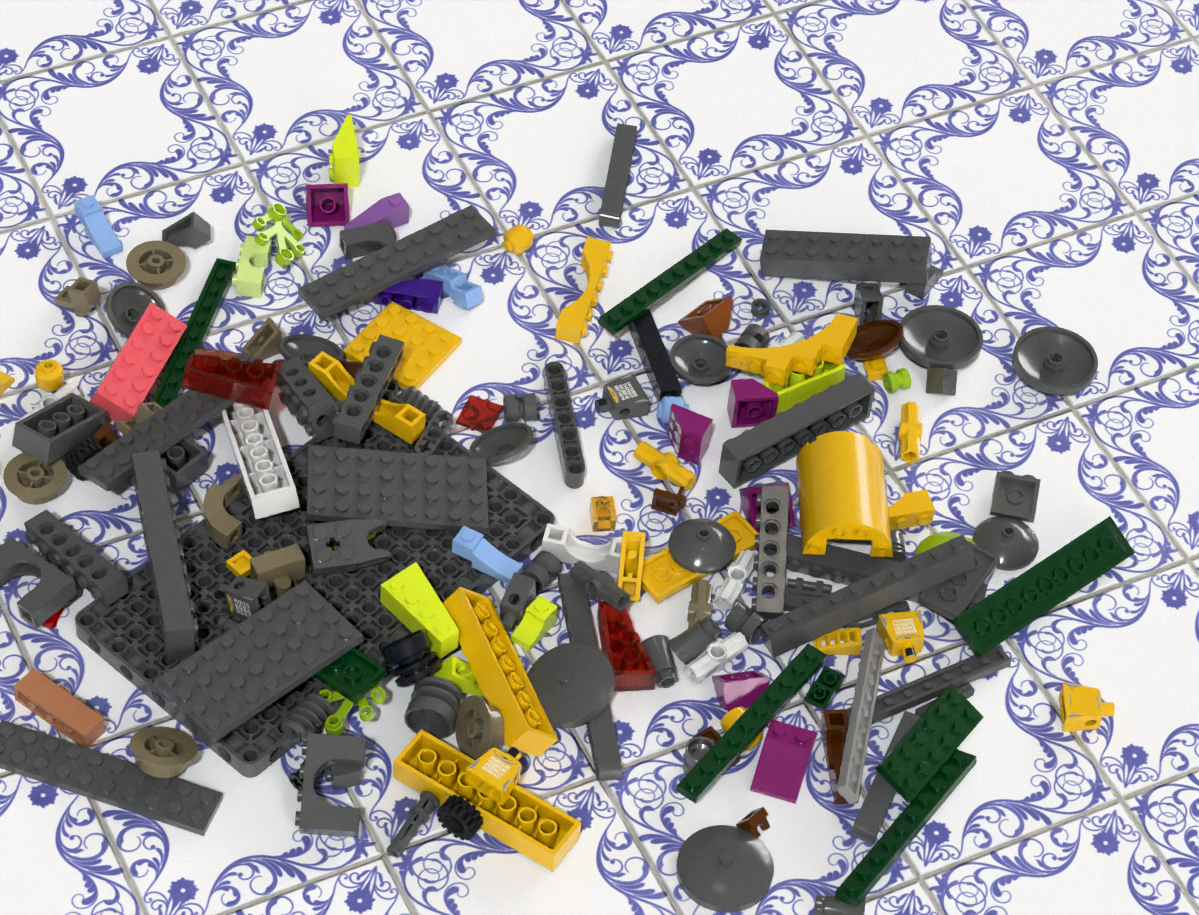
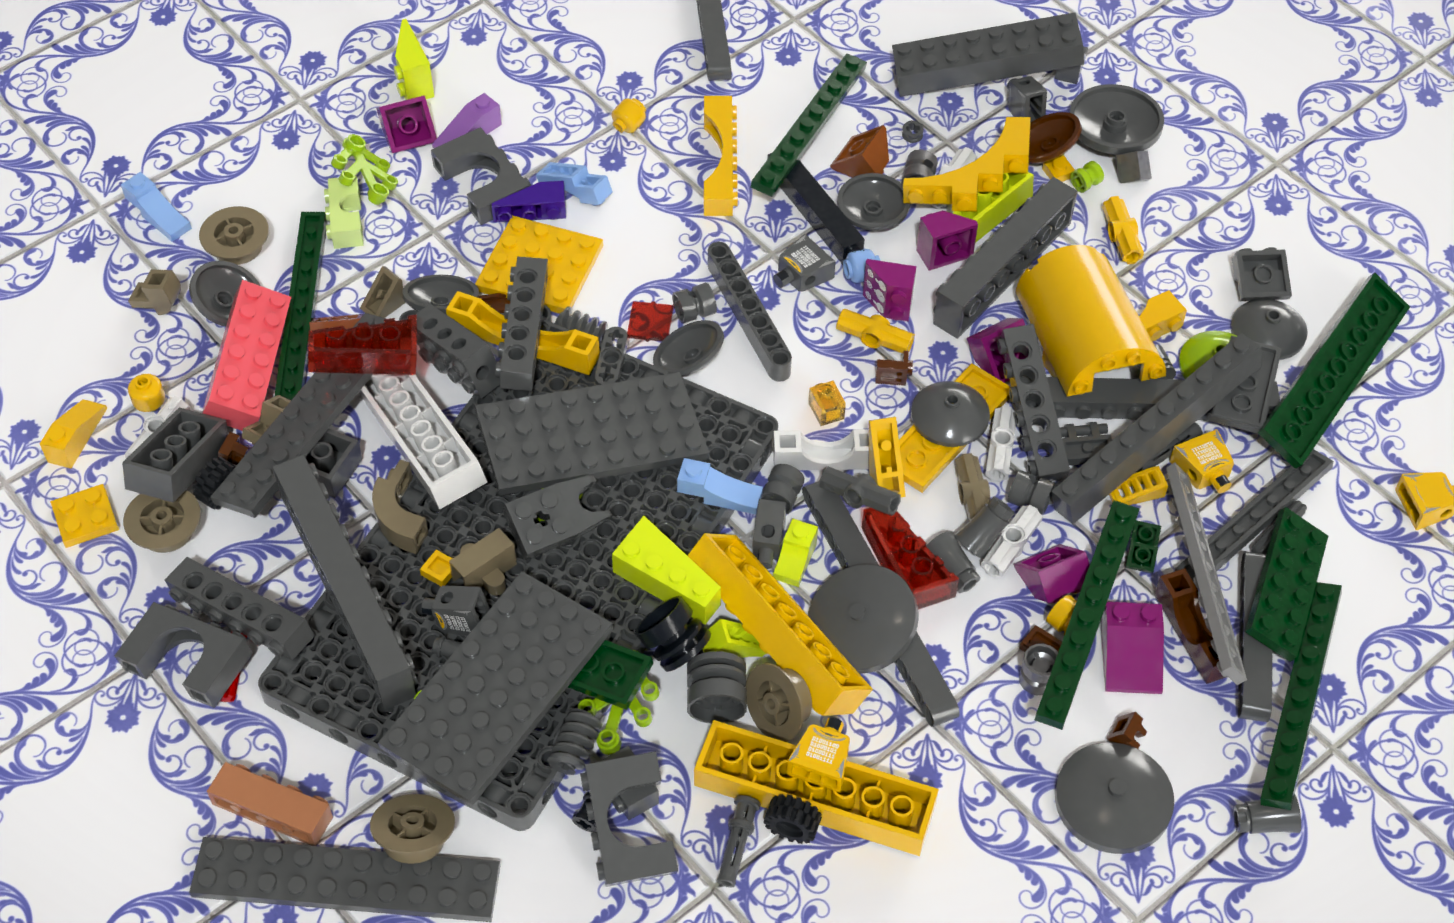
camera: 10 degrees left, 5 degrees up
dark grey arch [162,211,211,249] -> none
dark grey plate [298,205,496,320] -> none
dark grey dish [1012,326,1098,395] -> none

